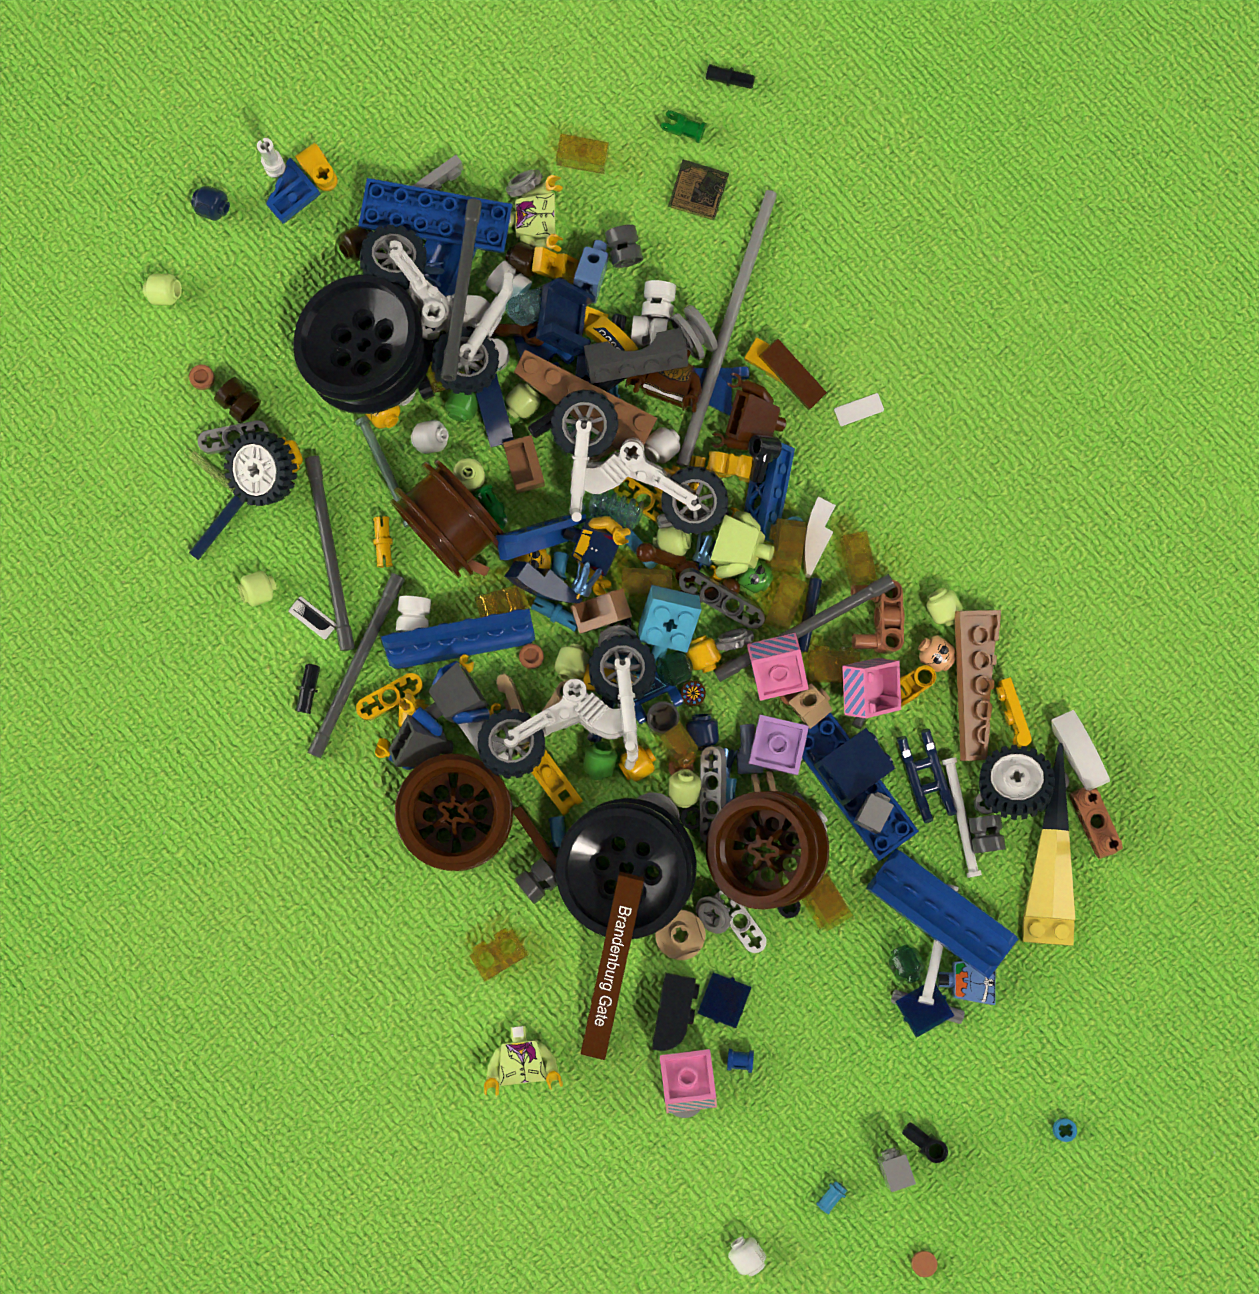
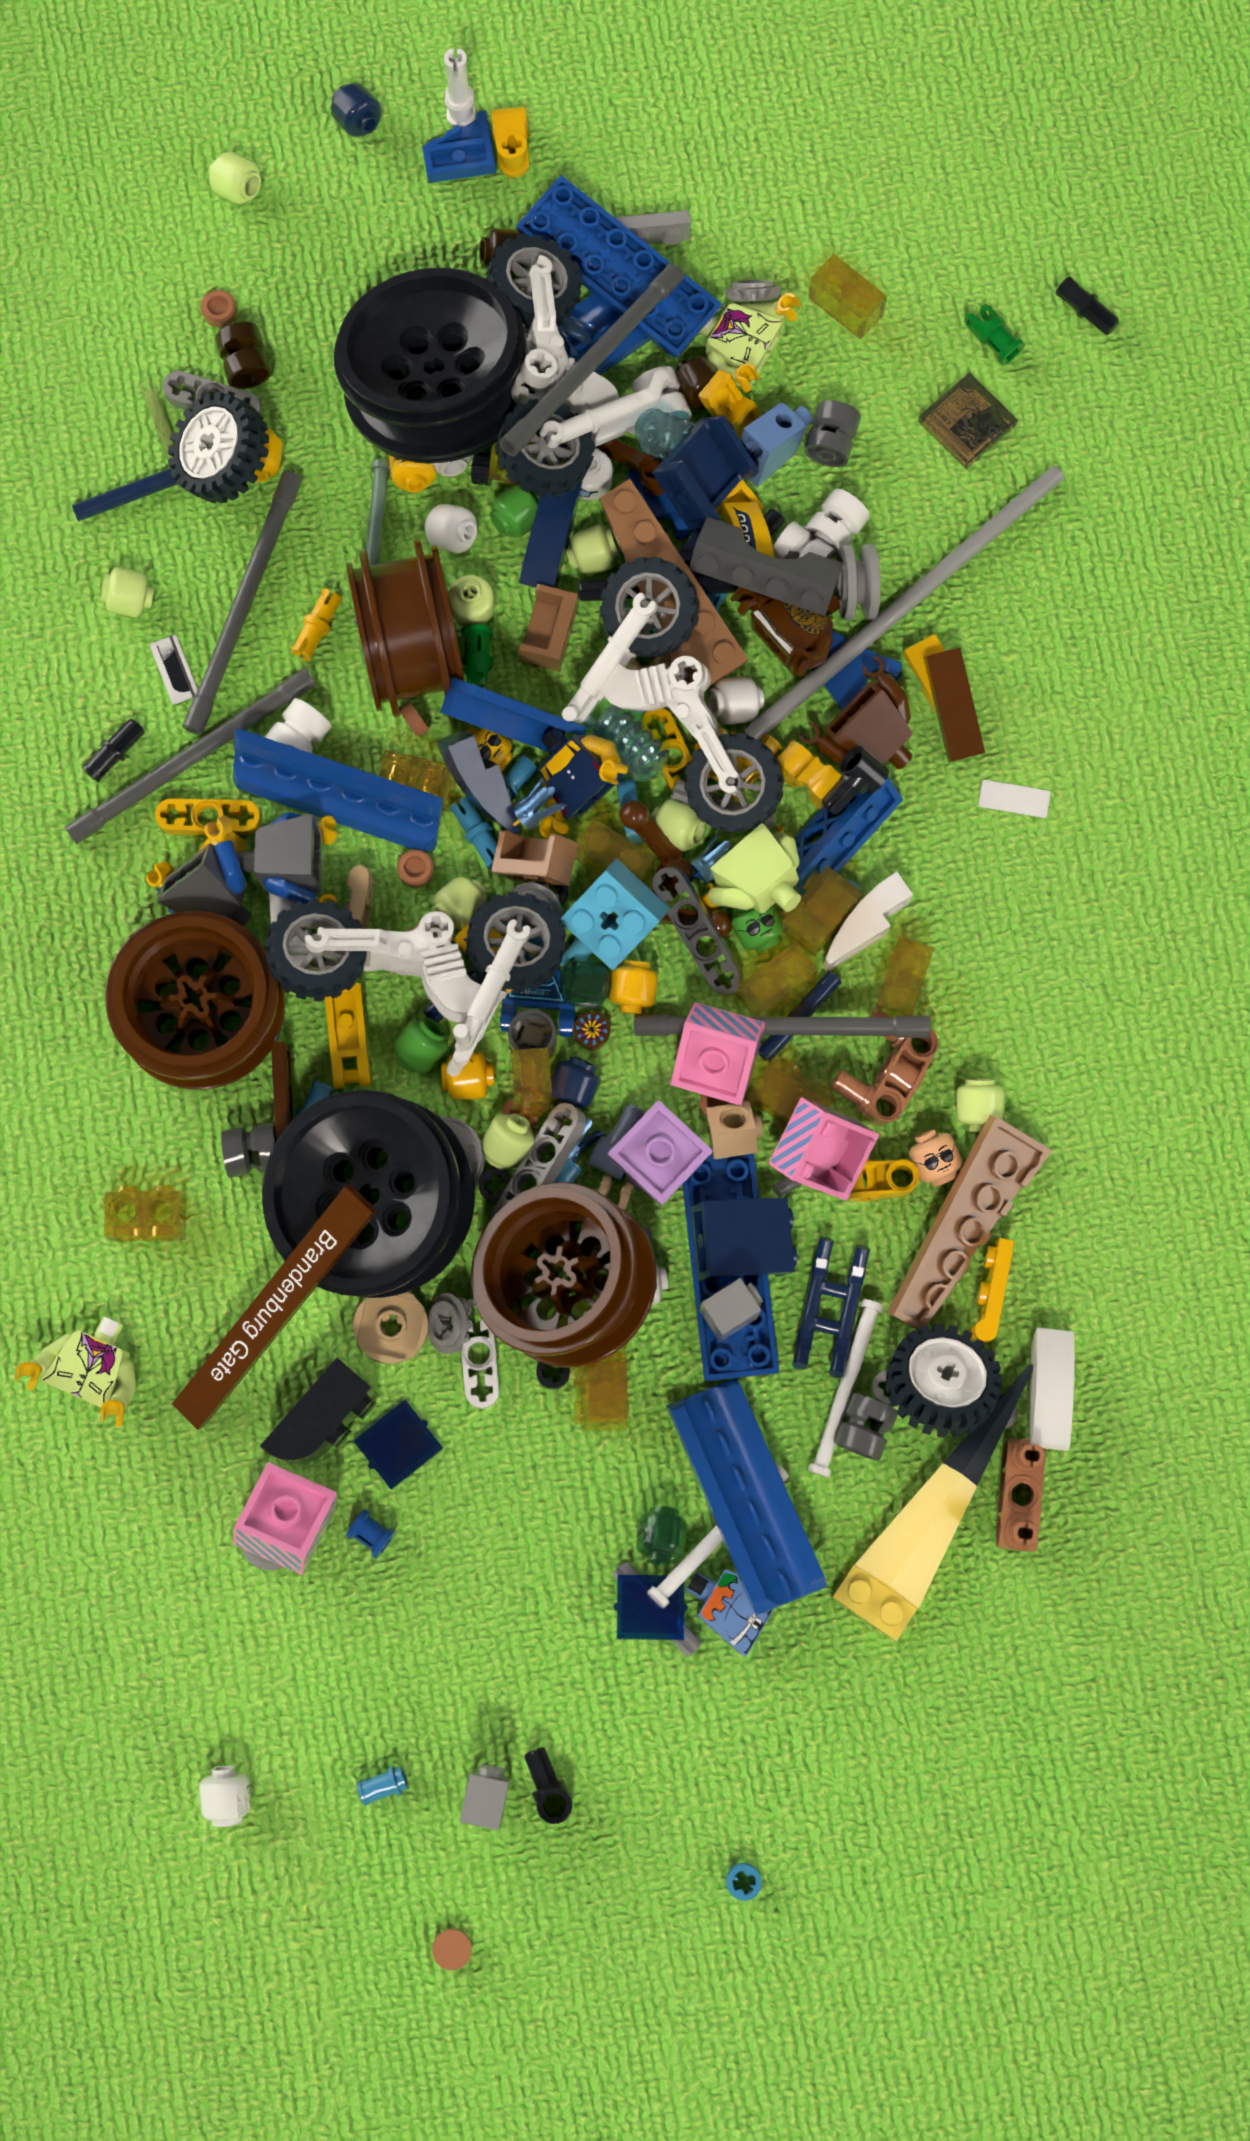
camera: 30 degrees right, 5 degrees down
light grey gear [715,628,754,651] -> none

